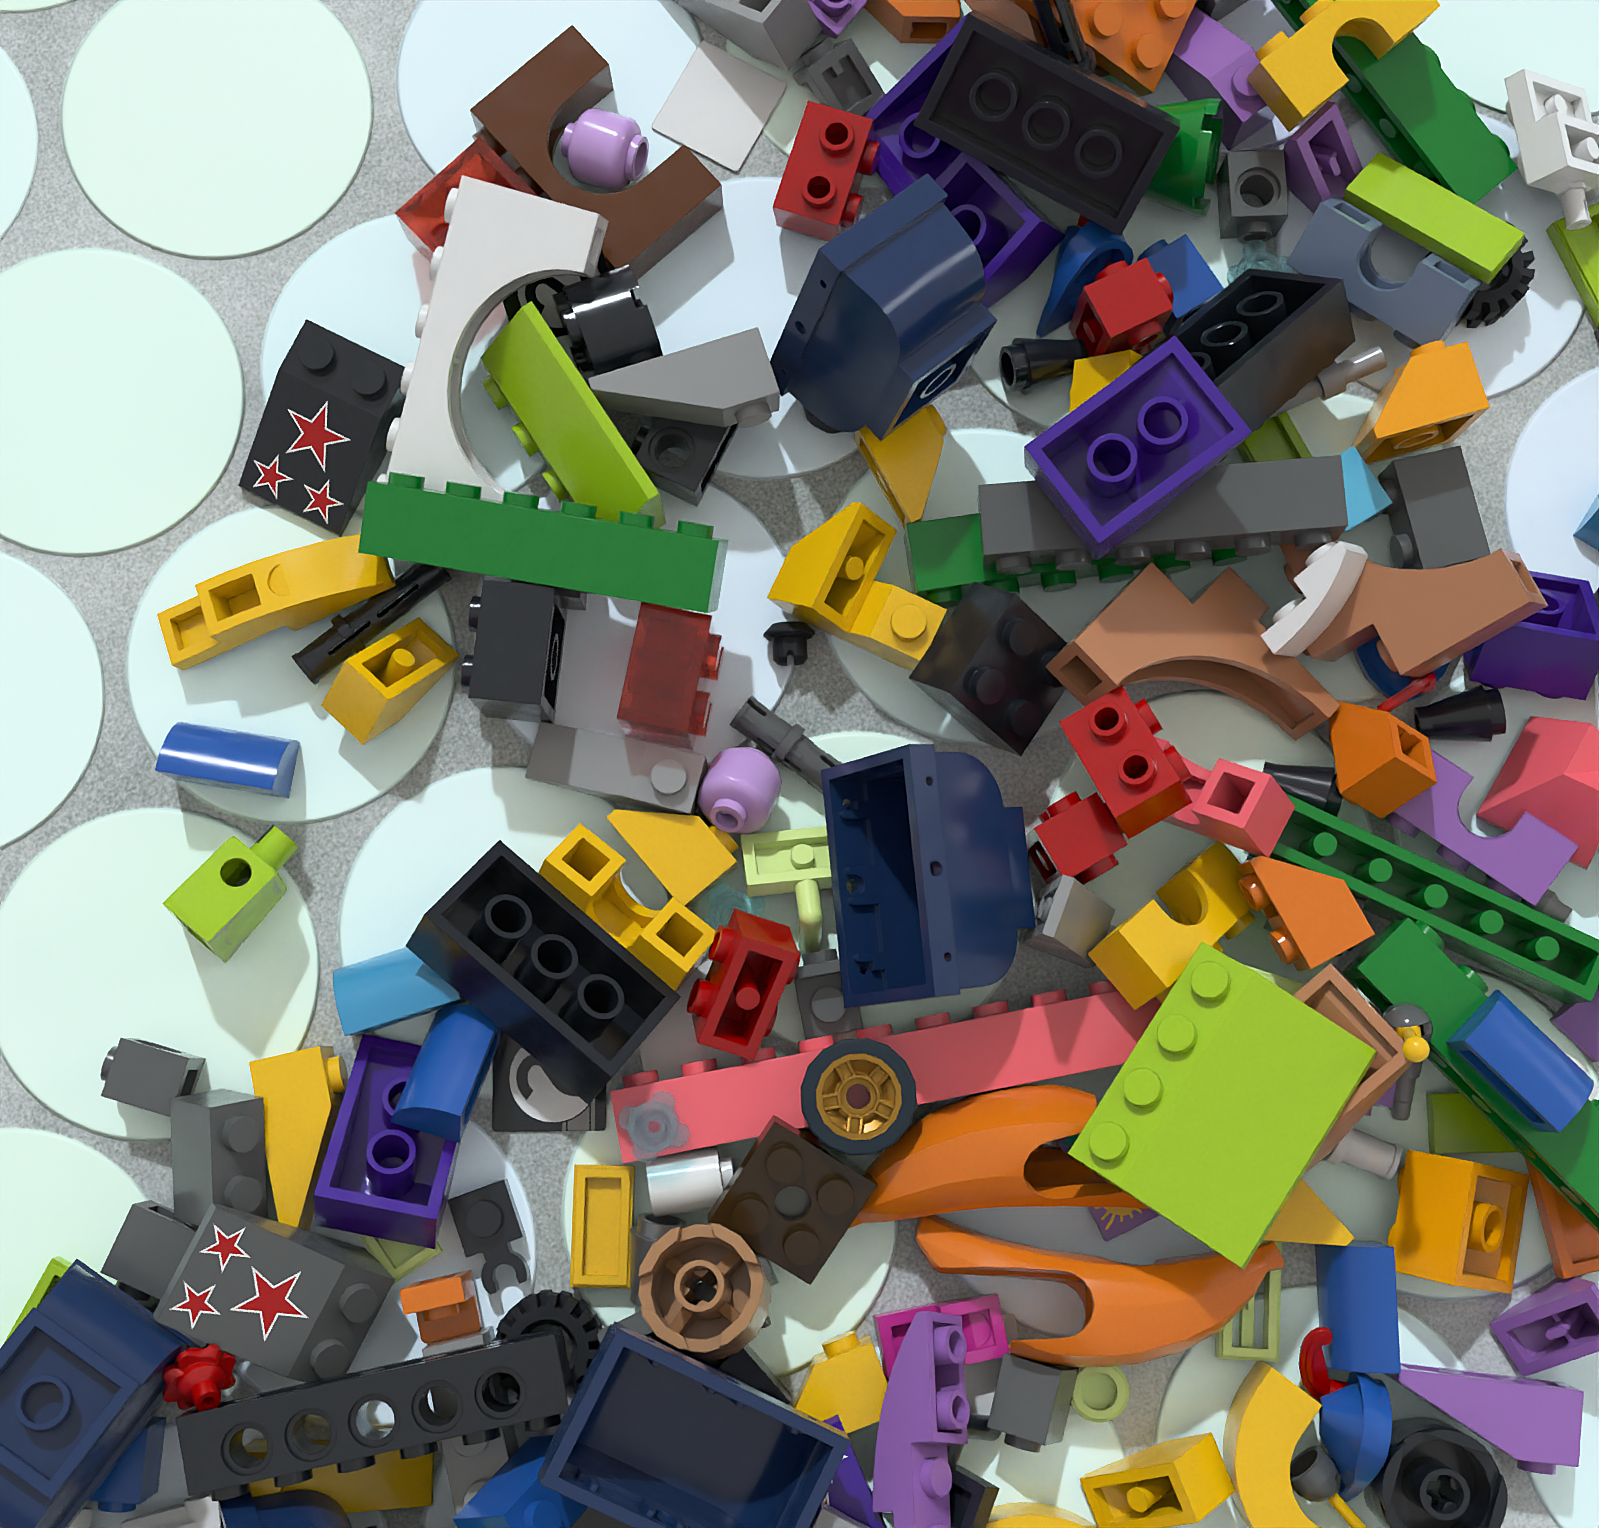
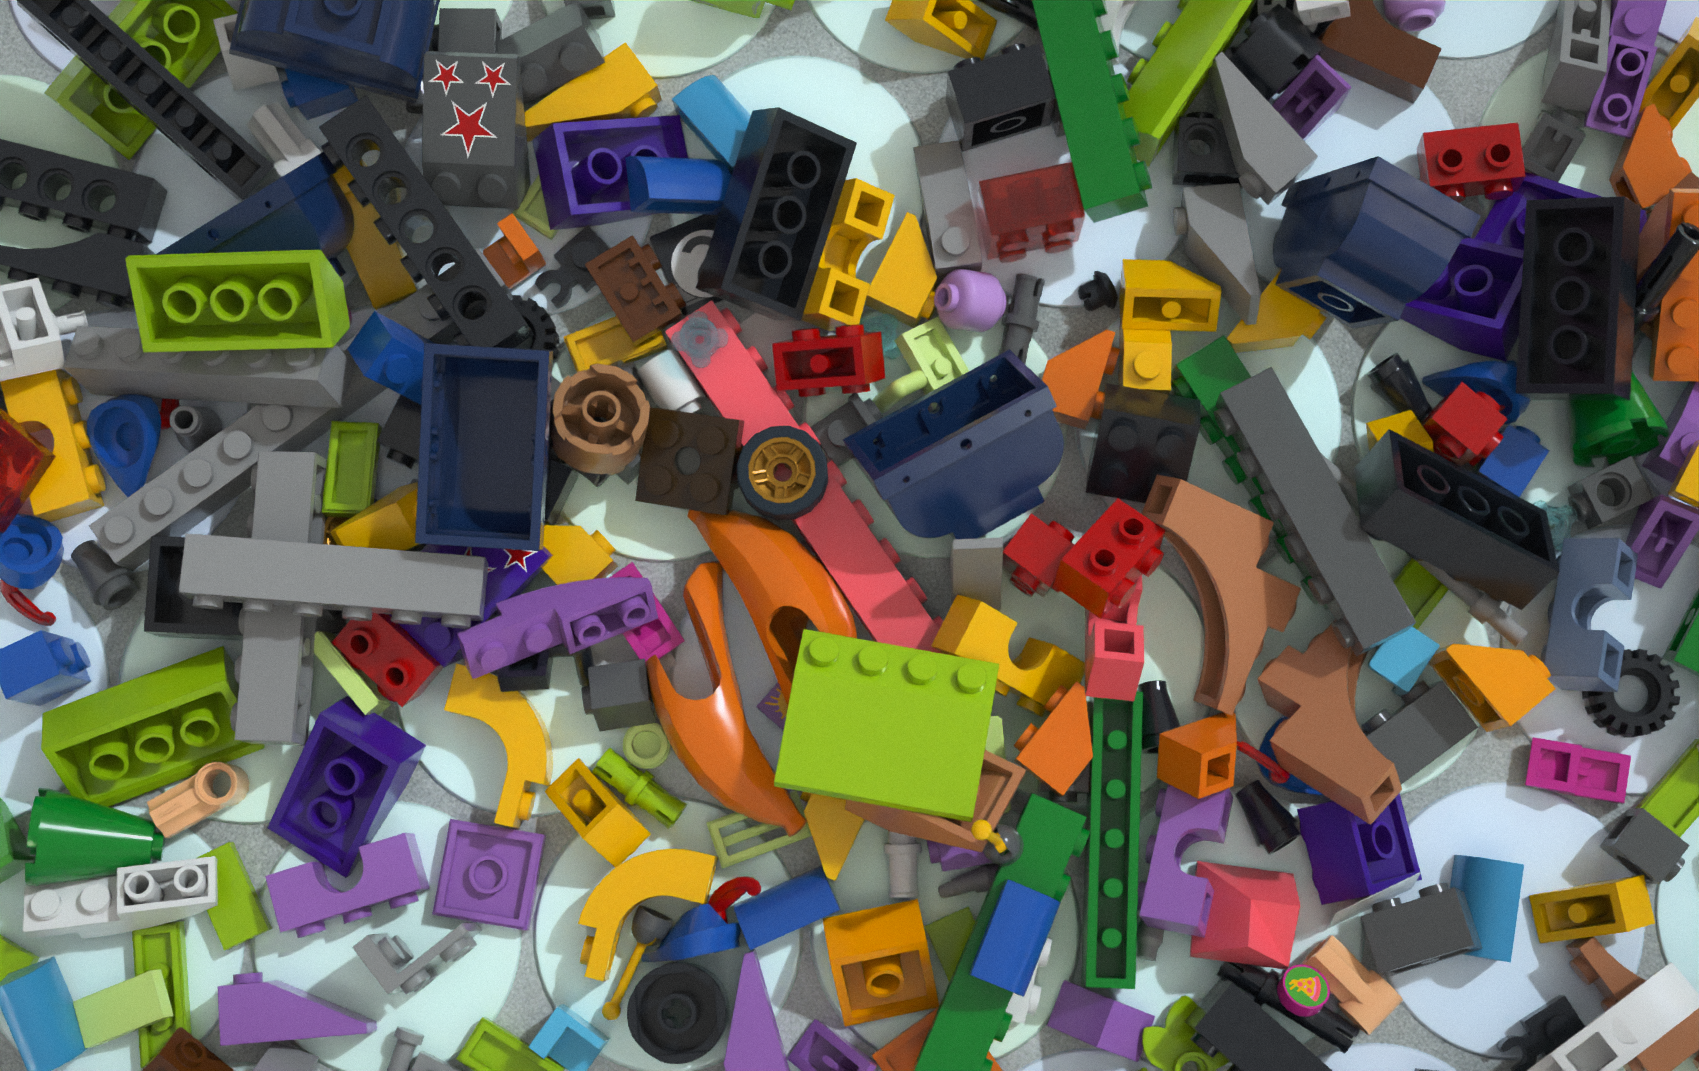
camera: 75 degrees right, 0 degrees up
red plant [162,1344,236,1411] -> none
white sticker [652,41,787,171] -> none
dark purple slope [1024,336,1252,560] -> none
white slope [1260,541,1368,657] -> none
lime tile [1344,152,1525,284] -> none
none -> reddish brown bracket [585,235,687,346]
none -> lime pin [592,748,687,829]
none -> orange slope [1042,330,1120,430]
none -> light grey slope [1173,183,1261,325]
none -> medium lavender slope [1272,55,1352,141]
none -> dark pink slope [1525,737,1631,805]

